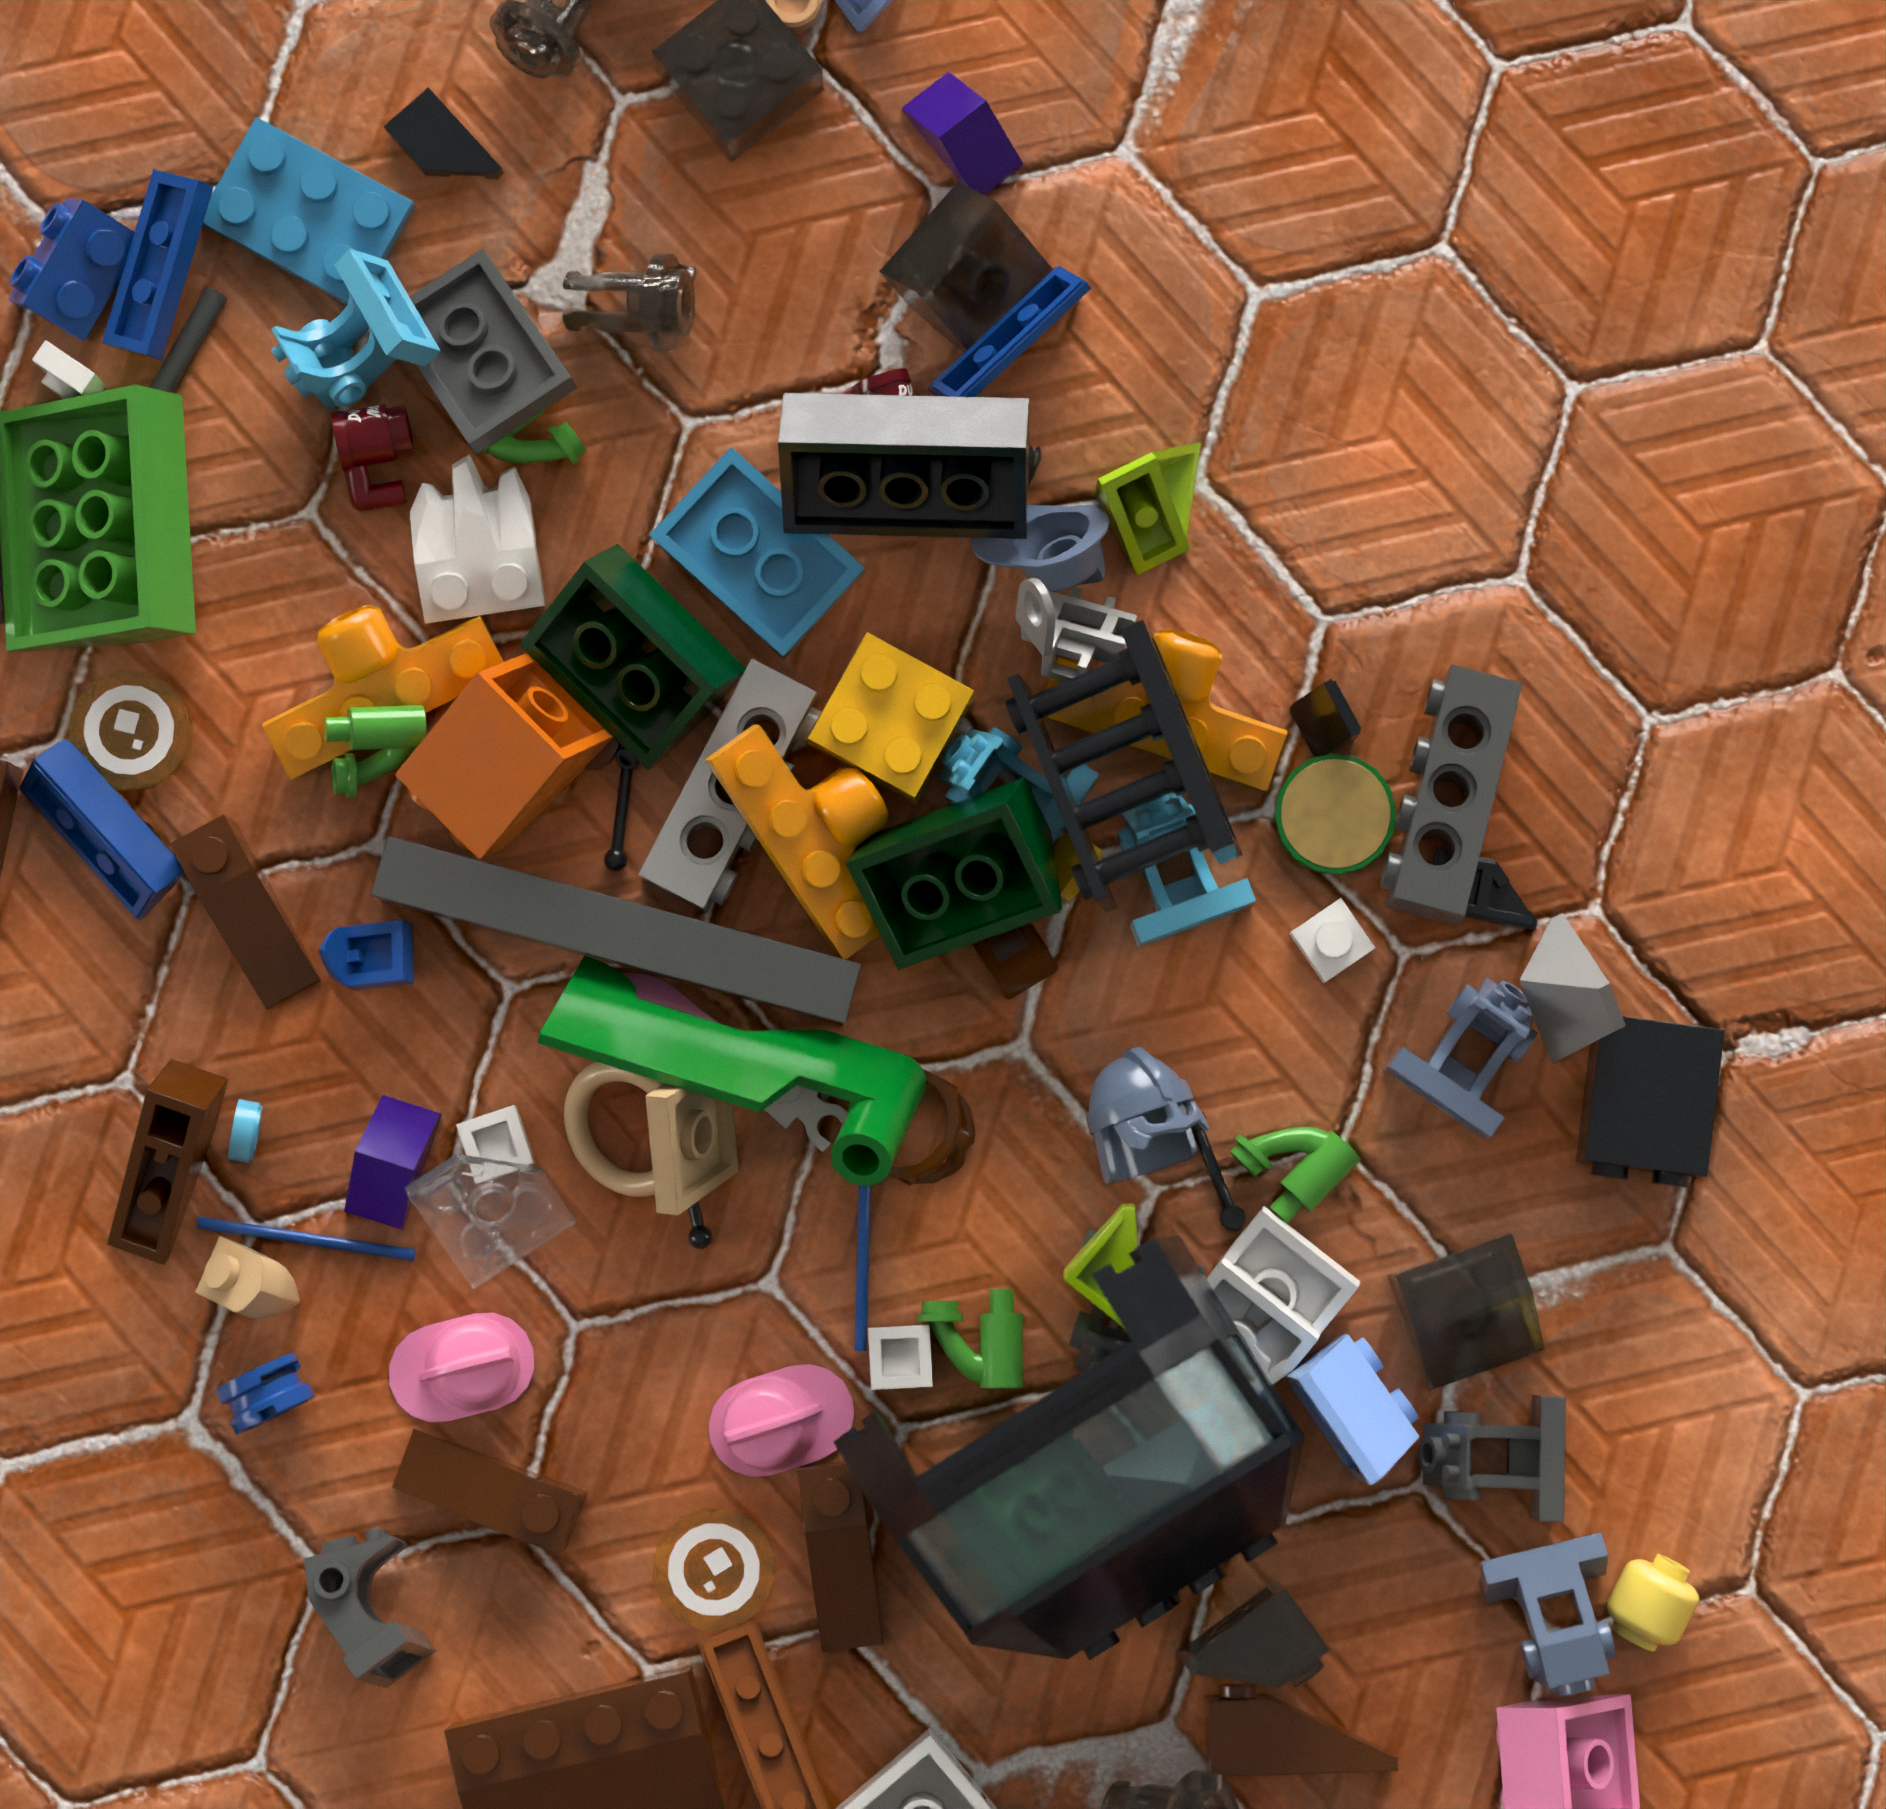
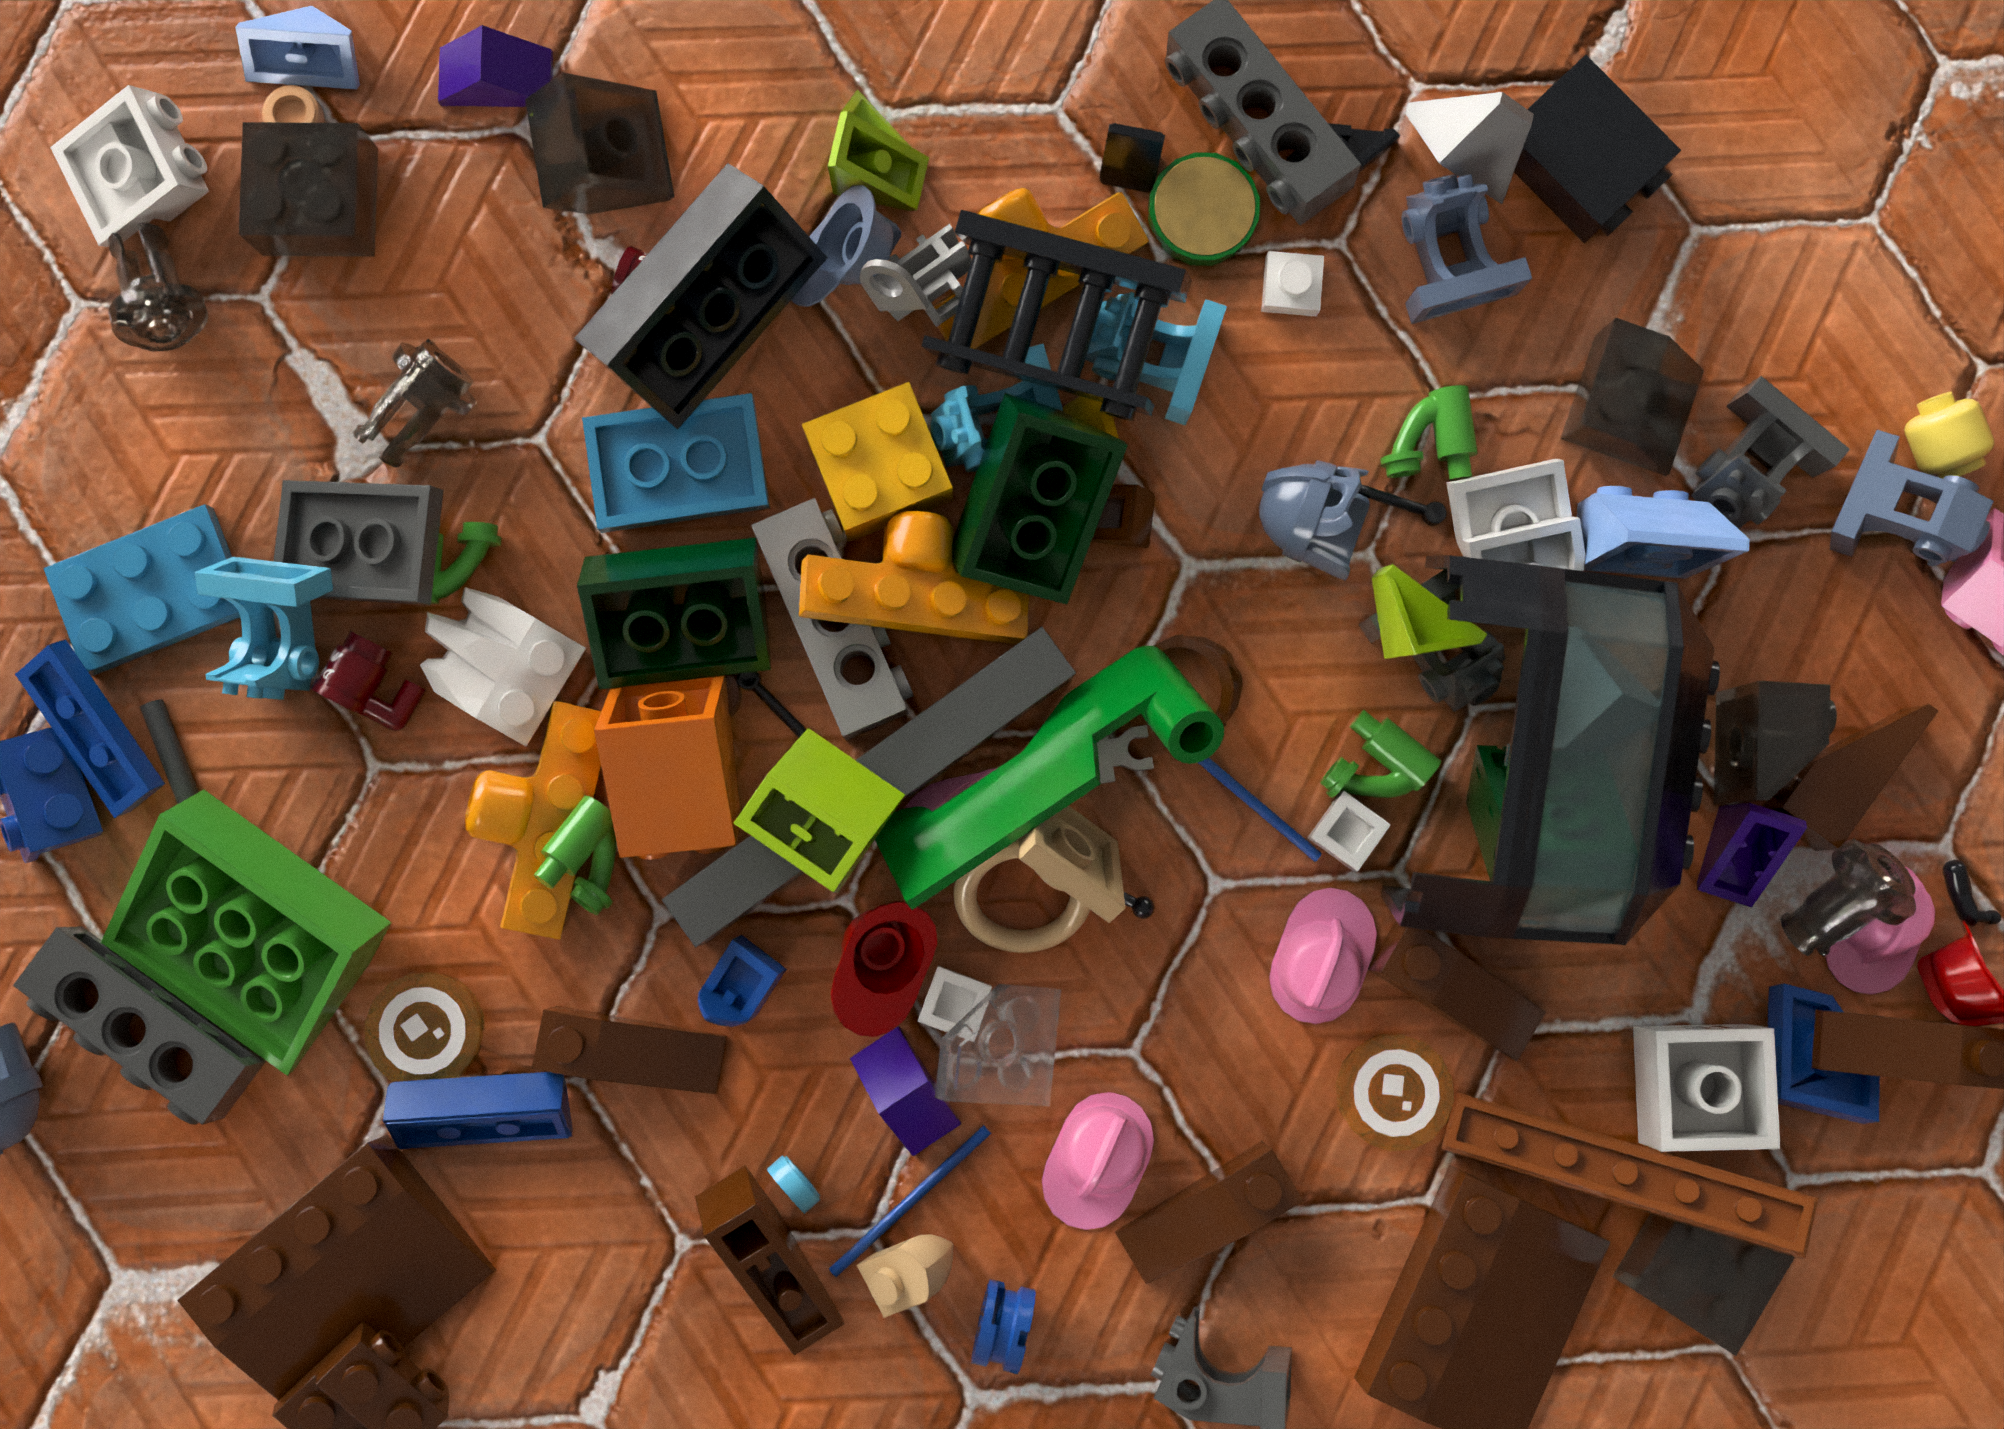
camera: 60 degrees left, 0 degrees up
white plate [32,340,107,399] -> none
black tile [383,87,504,179] -> none
blue slope [928,266,1091,397] -> none
none -> lime slope [734,728,906,893]
none -> red piece [830,901,938,1037]
none -> dark purple slope [1697,803,1807,908]

